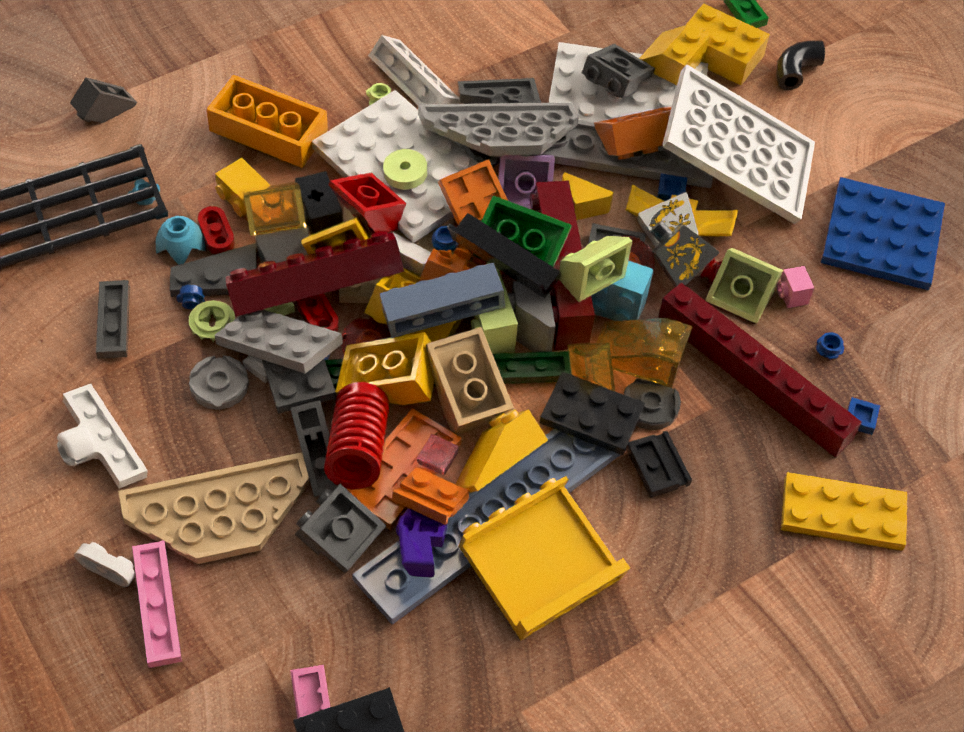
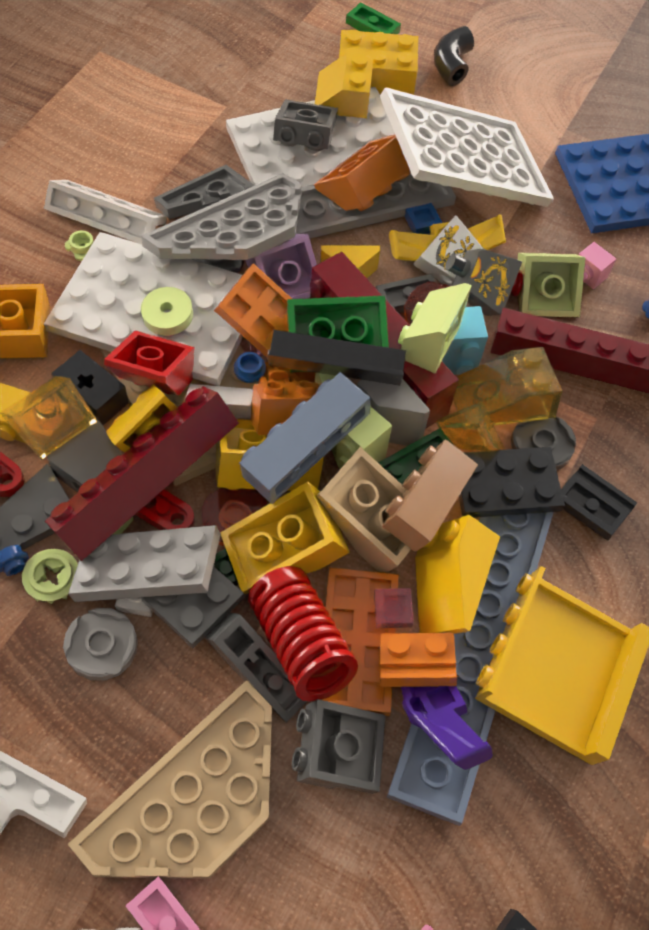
camera: 30 degrees left, 5 degrees up
none -> medium nougat brick [382,439,478,552]

